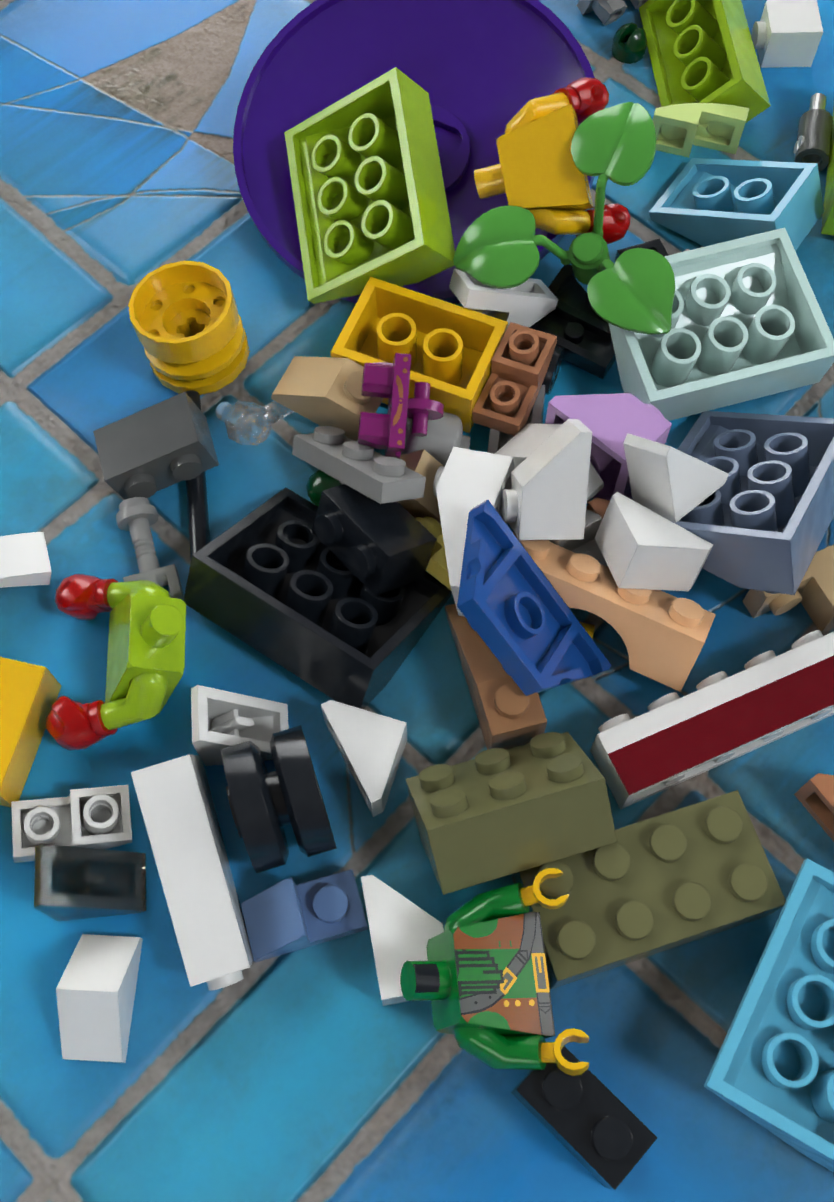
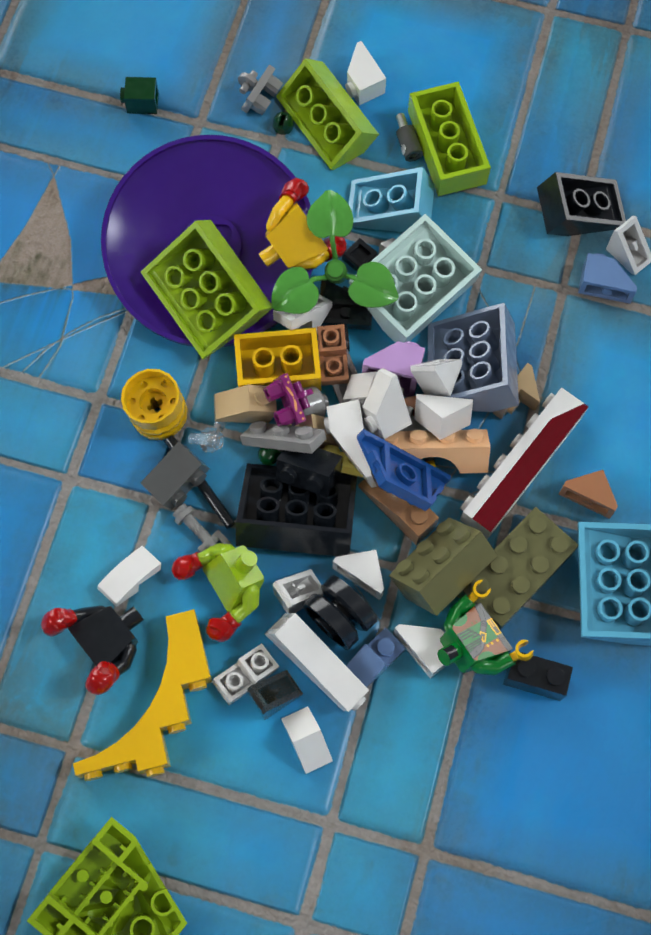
camera: 30 degrees left, 5 degrees up
yellowish green slope [653,103,749,158] -> none

